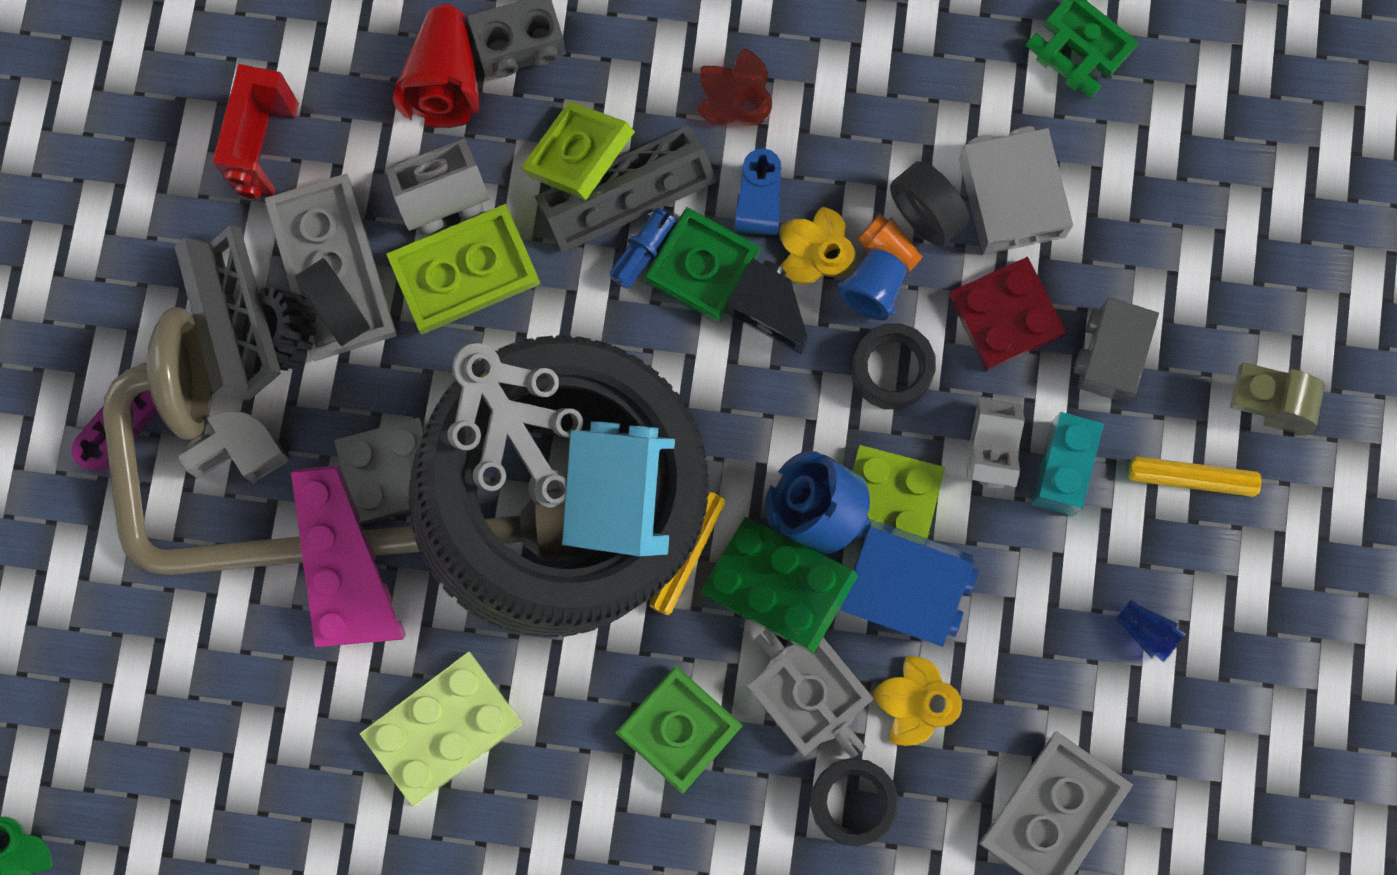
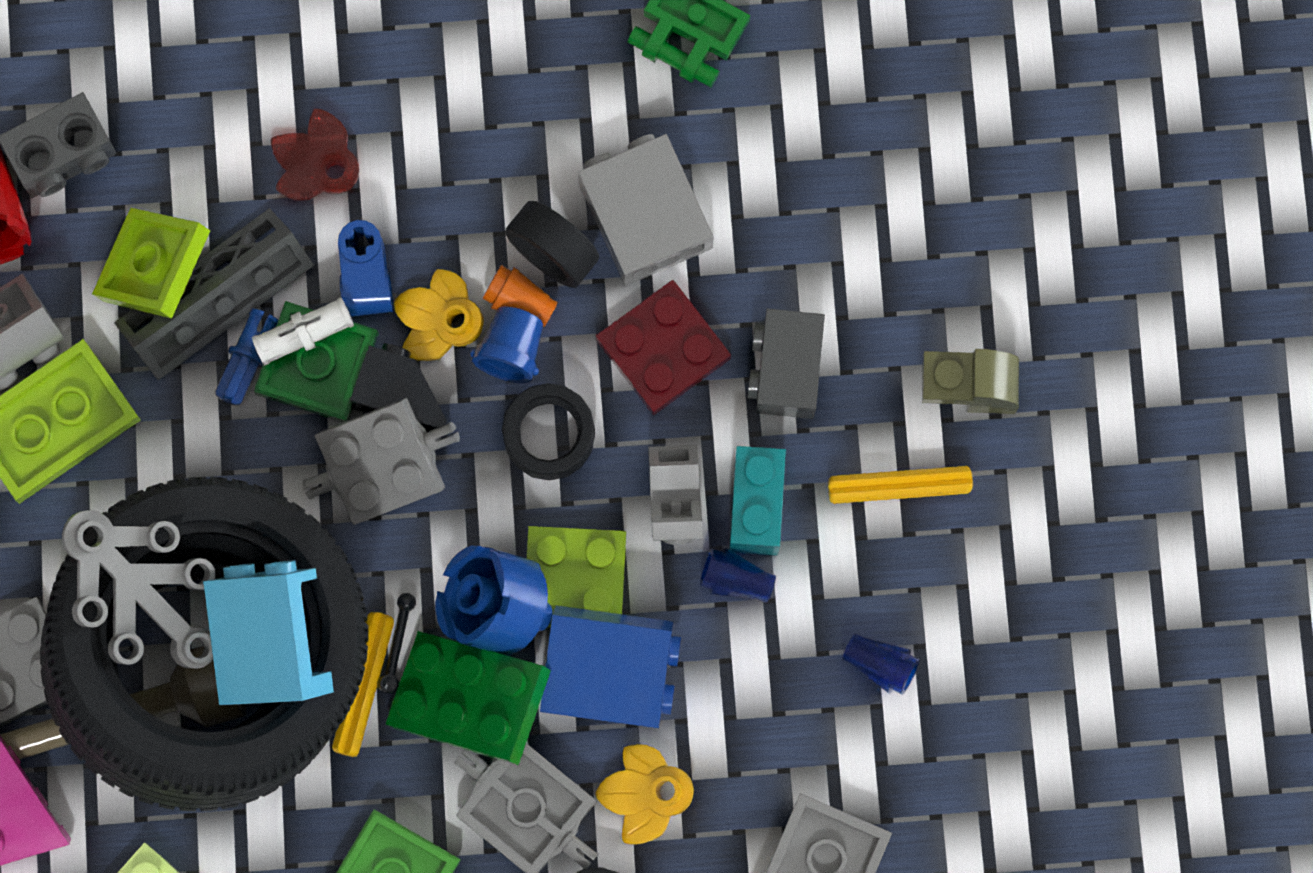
camera: 15 degrees left, 0 degrees up
none -> white pin [252,297,354,366]
none -> light grey plate [302,397,460,525]
none -> black hinge [377,593,416,694]
none -> clear blue cone [700,548,776,603]

